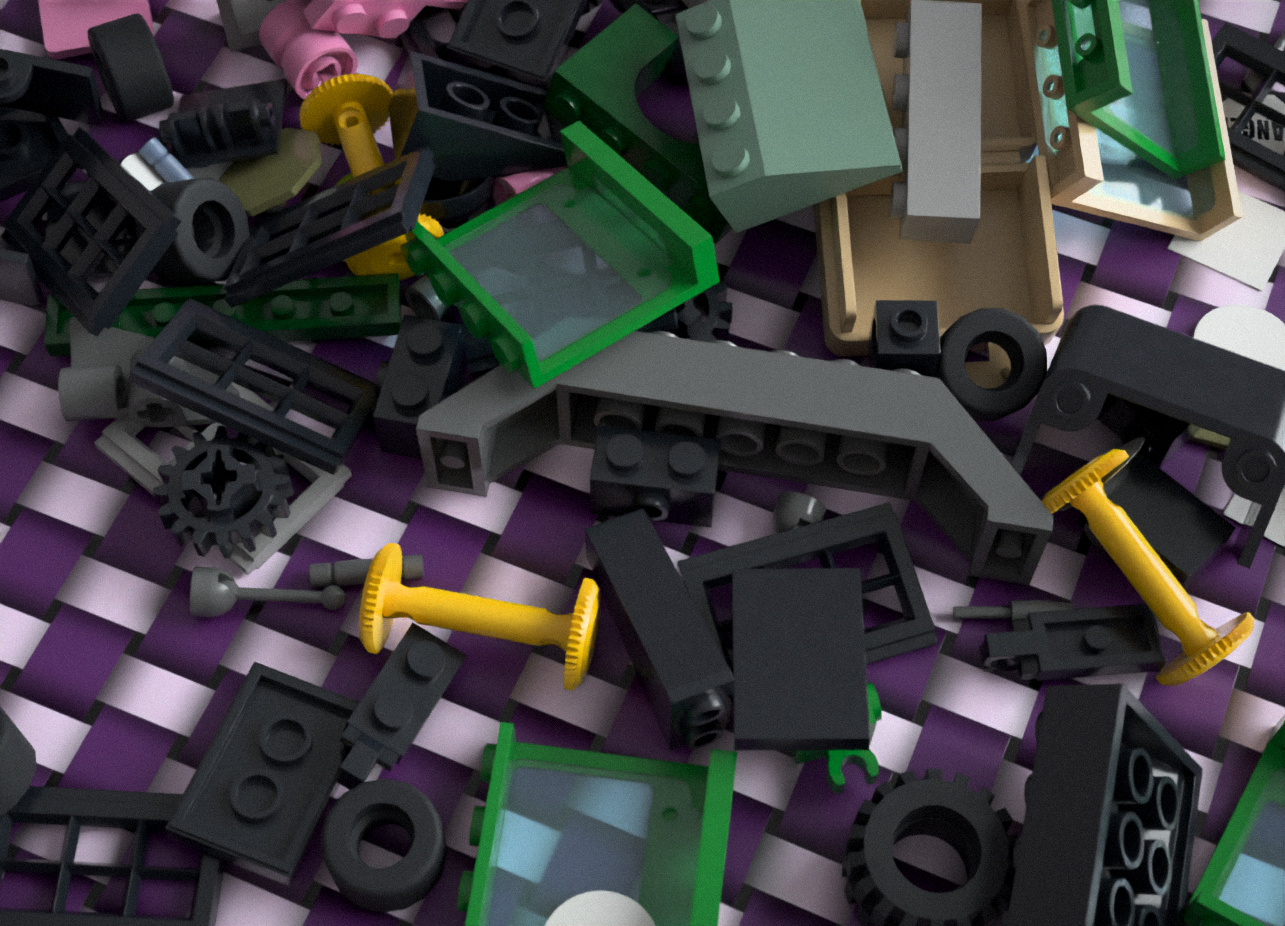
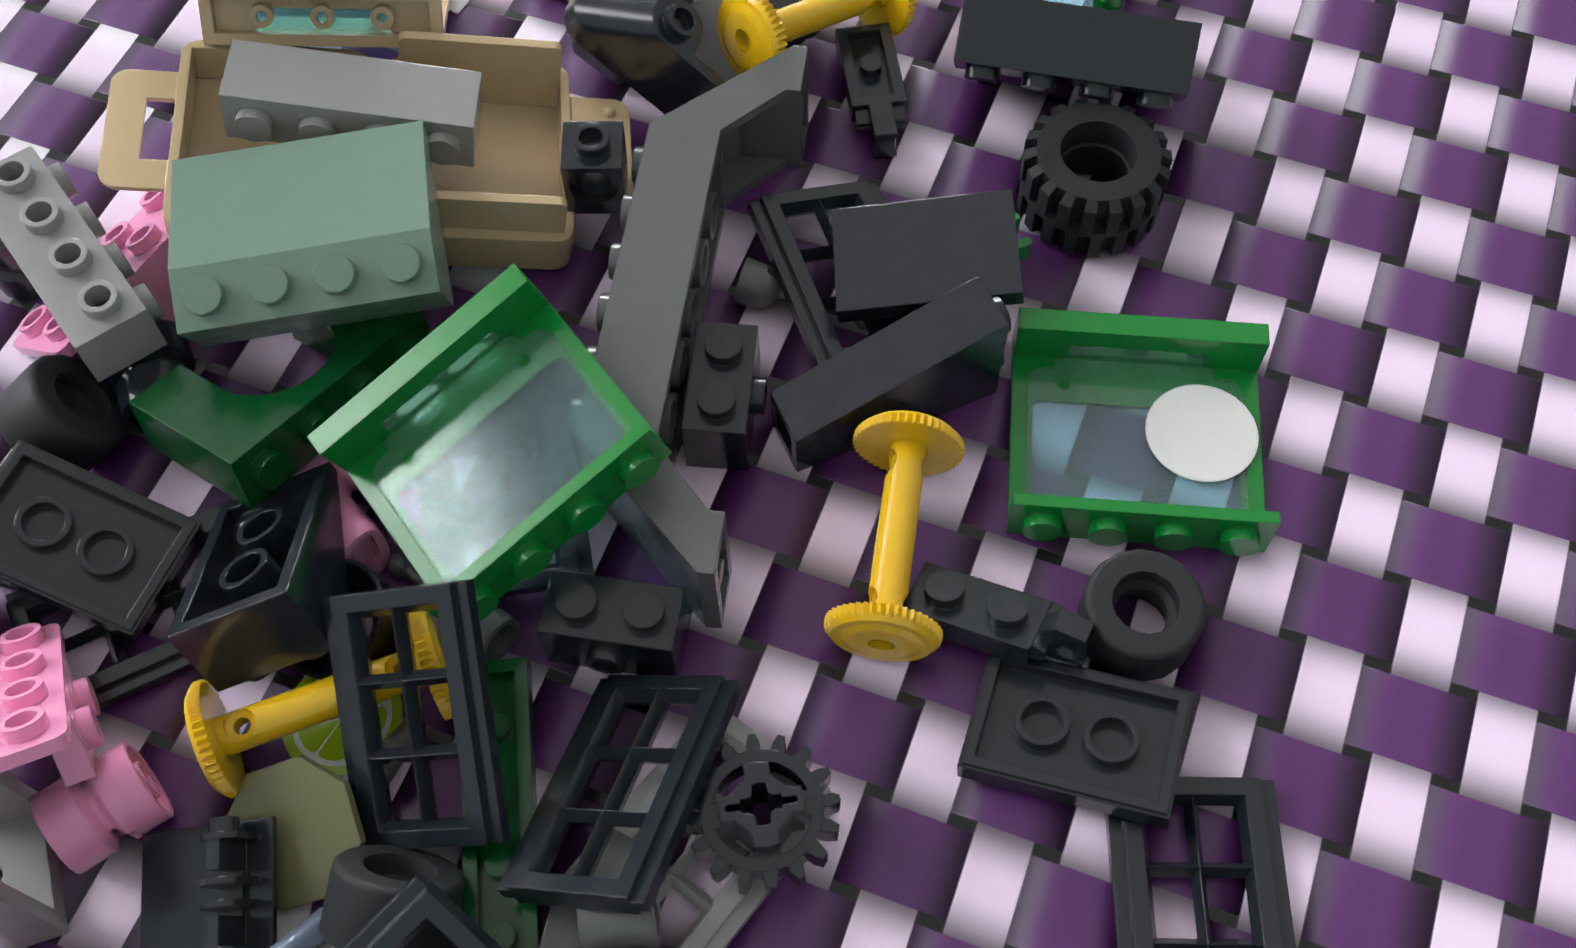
camera: 90 degrees left, 0 degrees up
dark grey hinge [190,566,346,617] -> none
dark grey wheel [309,554,424,589] -> none
black tyre [935,308,1047,421] -> none
dark grey piece [953,600,1075,625] -> none

